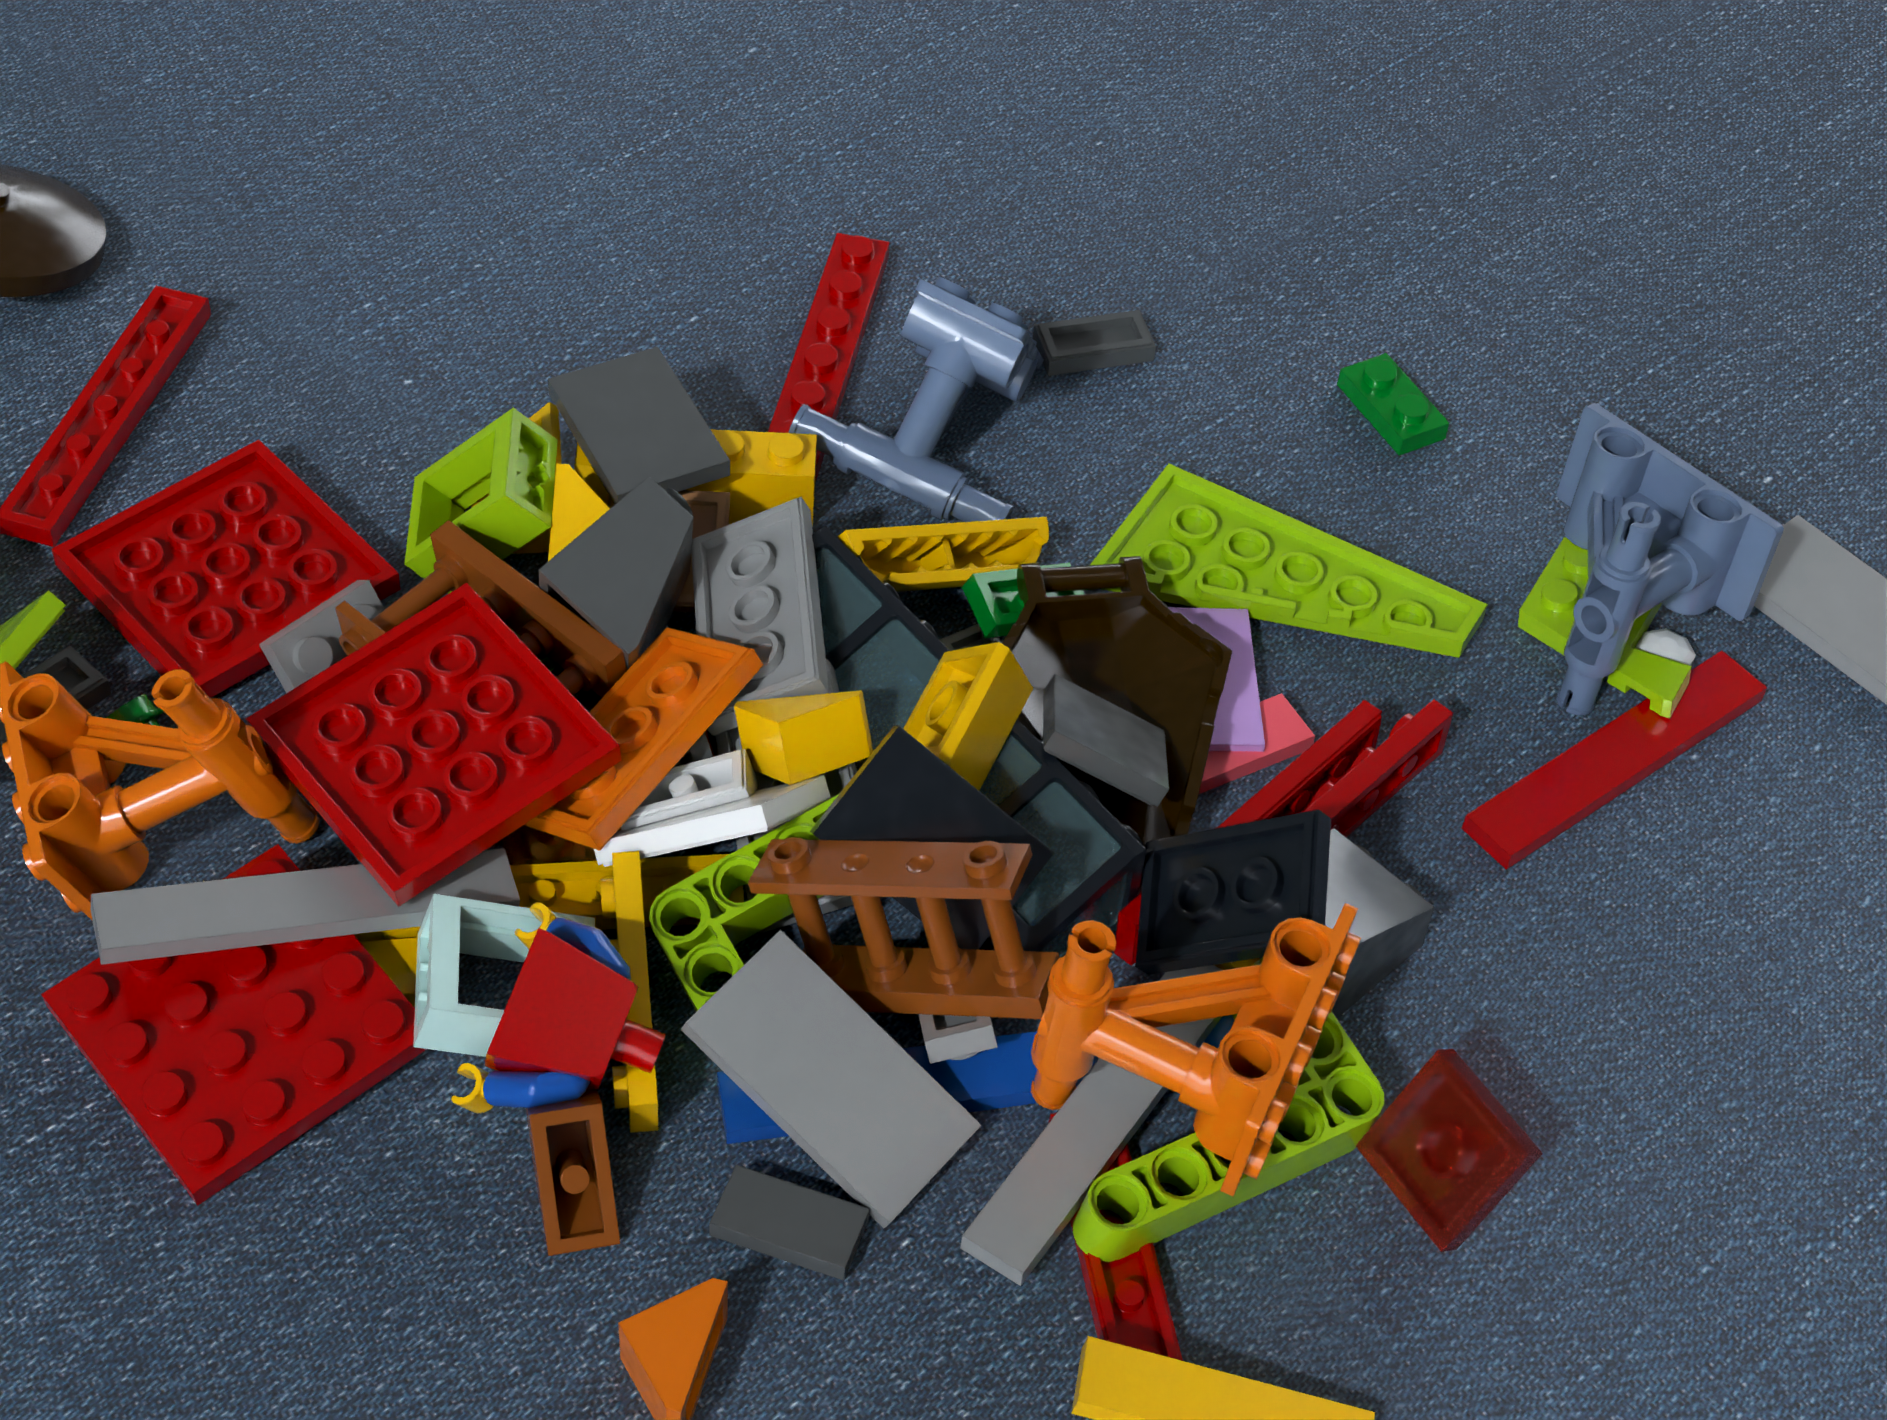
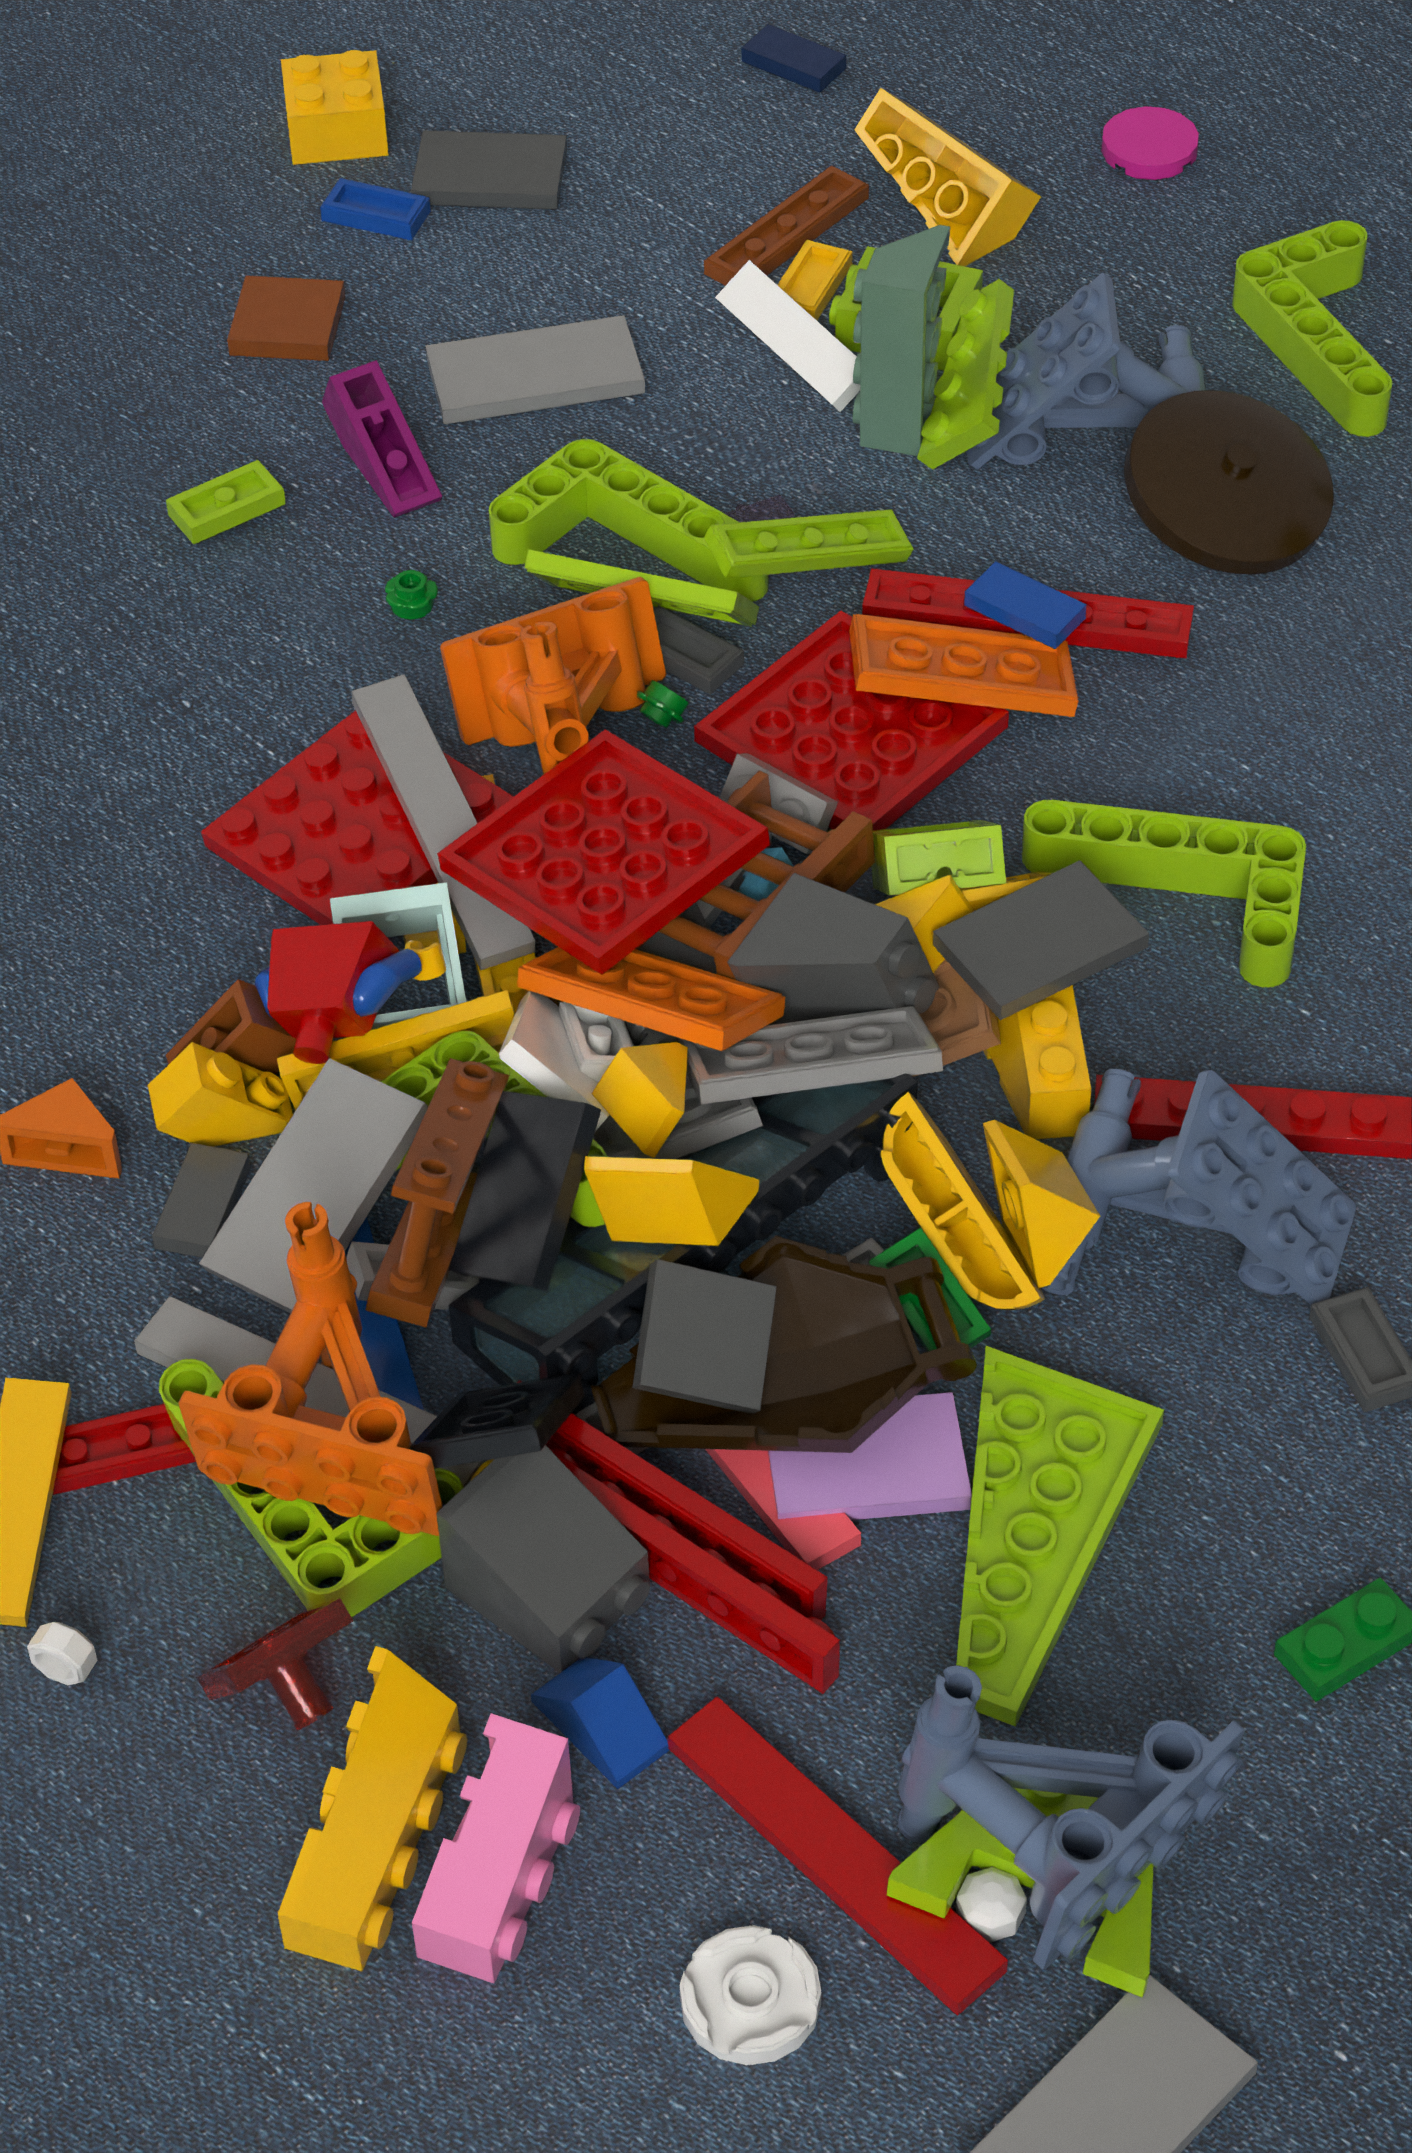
camera: 90 degrees right, 0 degrees up
none -> white tile [27,1622,97,1685]
none -> yellow slope [148,1042,293,1147]
none -> yellow wedge [278,1646,467,1972]
none -> bright pink wedge [412,1713,580,1984]
none -> blue slope [531,1657,669,1789]
none -> white tile [679,1925,821,2065]
none -> orange tile [849,614,1078,717]
none -> blue tile [964,561,1087,649]
none -> yellow slope [983,1119,1100,1289]
none -> lime beam [1022,800,1306,988]

